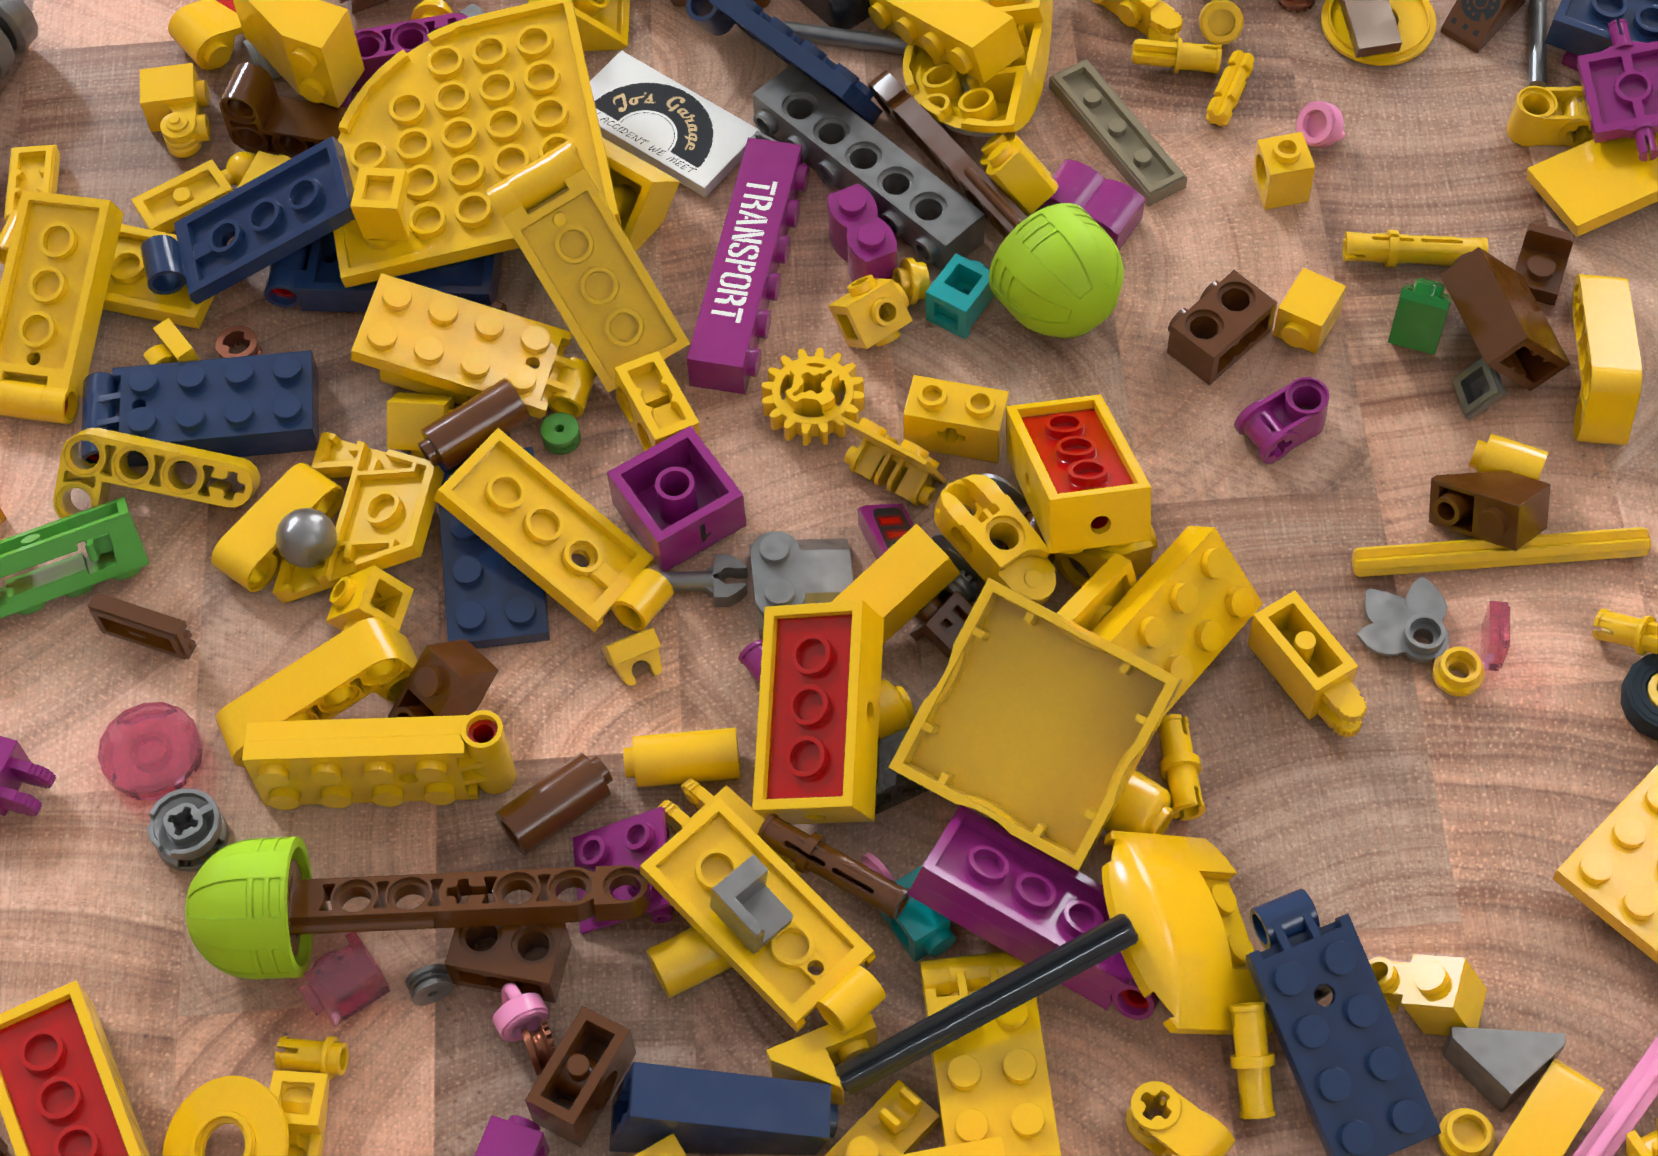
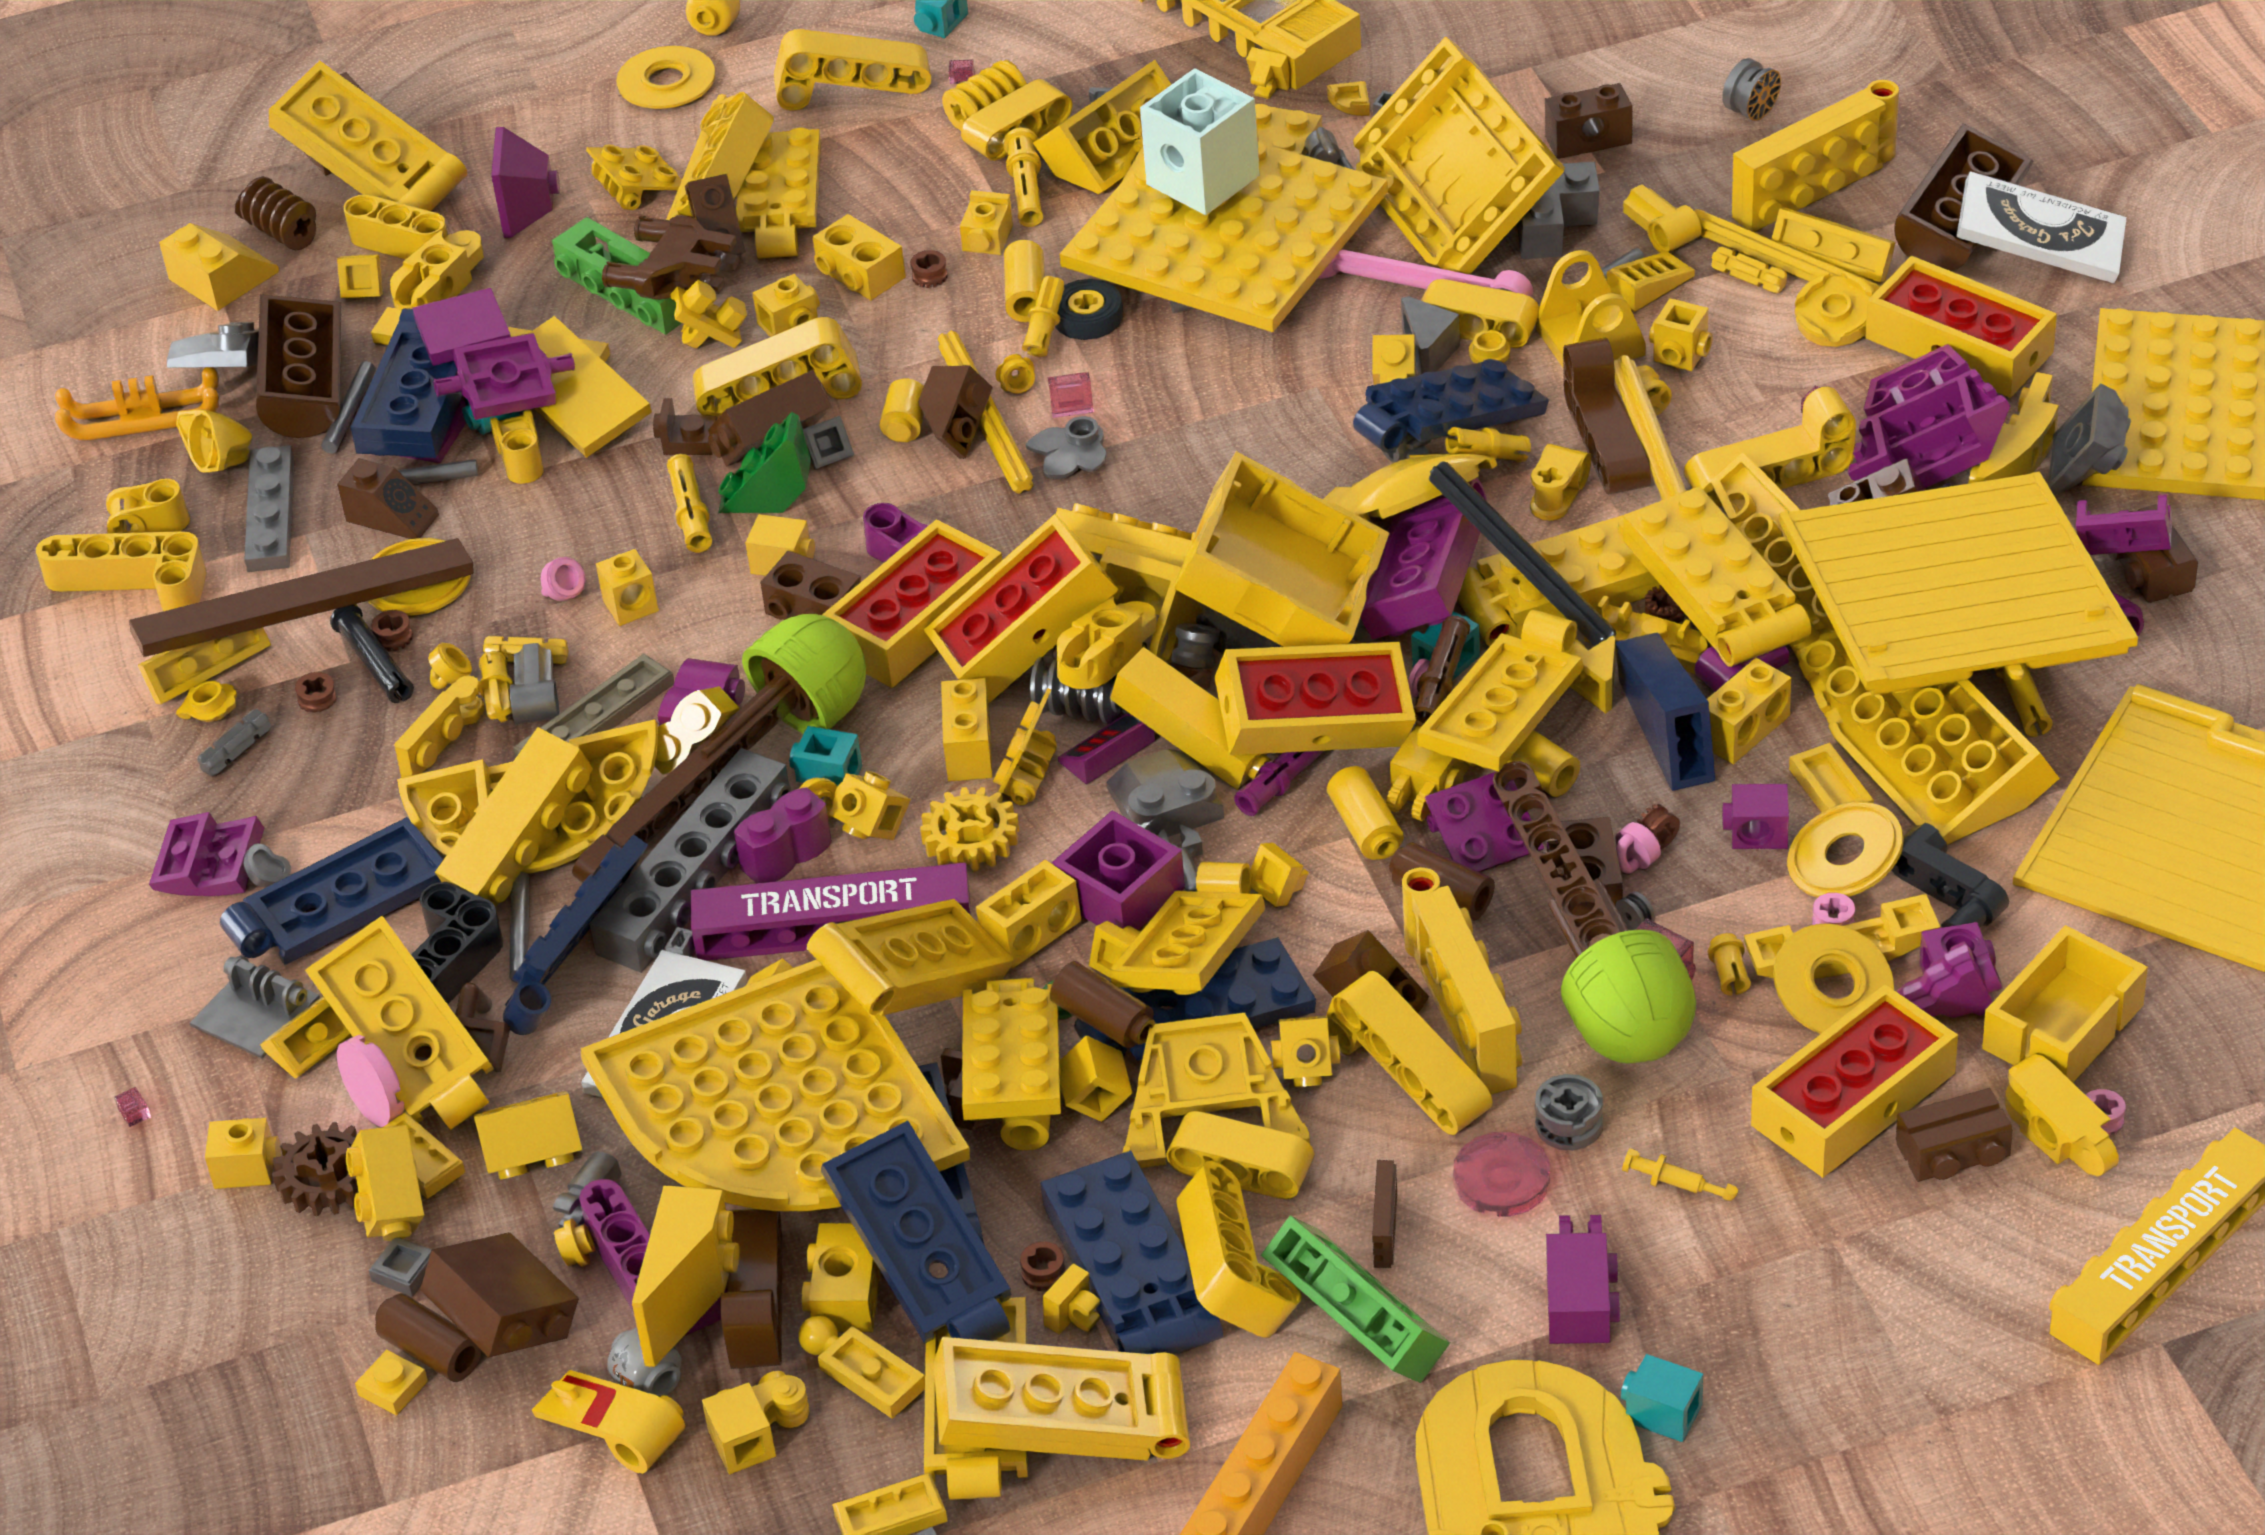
camera: 105 degrees left, 15 degrees down
flat silver piece [275,508,337,568] -> none
yellow panel [350,167,410,241] -> none
reddish brown brick [525,1006,636,1147] -> none
flat silver panel [710,854,793,955] -> none
yellow hinge [1247,590,1367,738] -> none
yellow plate [1432,646,1485,697] -> none
none -> flat silver piece [510,643,559,724]
none -> brick [822,519,1002,688]
none -> yellow plate [995,354,1035,394]
none -> yellow tile [1088,921,1141,978]
none -> yellow piece [1622,1148,1738,1201]

